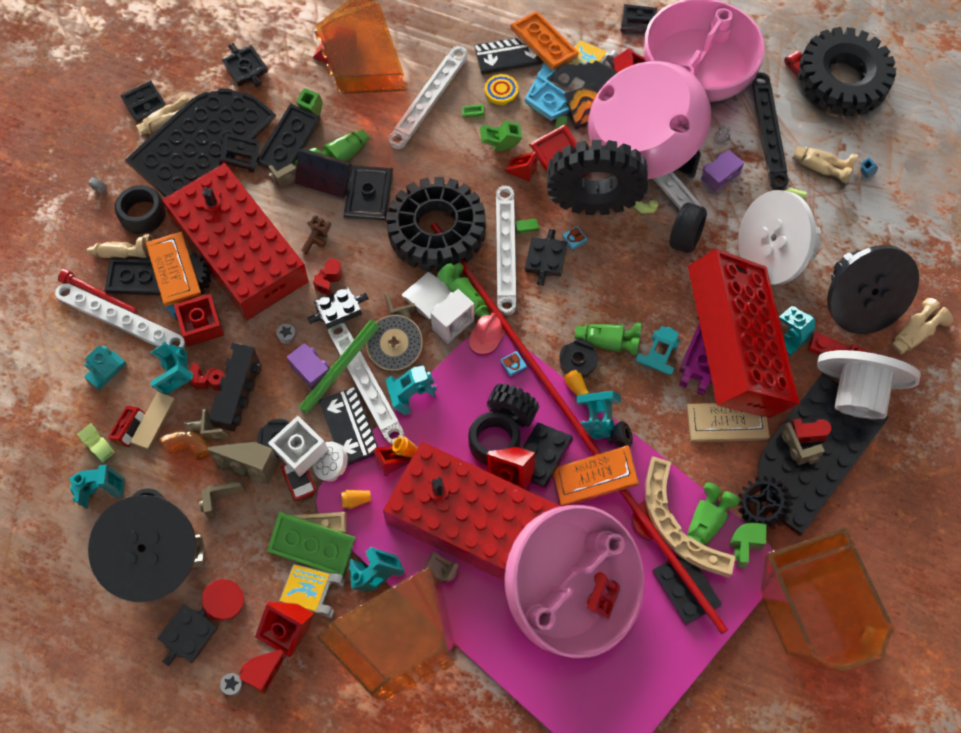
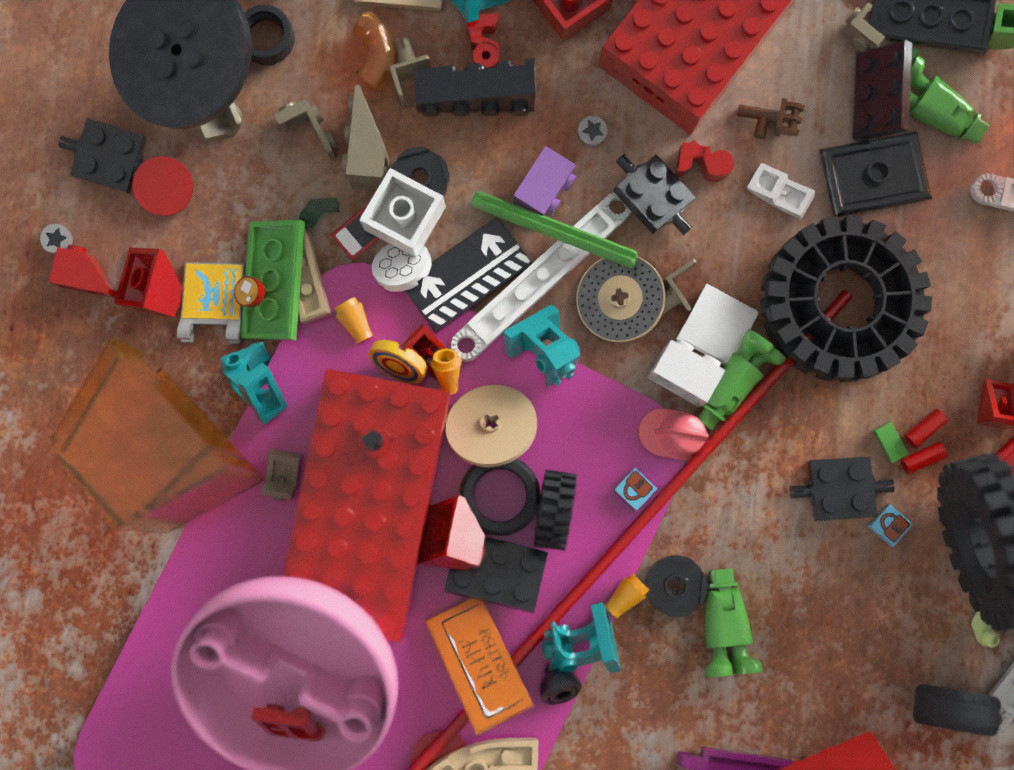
camera: 70 degrees right, 20 degrees up
white plate [496,185,516,315] -> none
teal tile [636,326,681,376] -> none
none -> tile [234,276,265,308]
none -> clear green arm [299,197,339,228]
none -> yellow tile [368,340,427,384]
none -> tan piece [446,385,537,467]
none -> white slope [747,163,815,220]
none -> red axle [900,442,948,475]
none -> red axle [903,408,948,449]

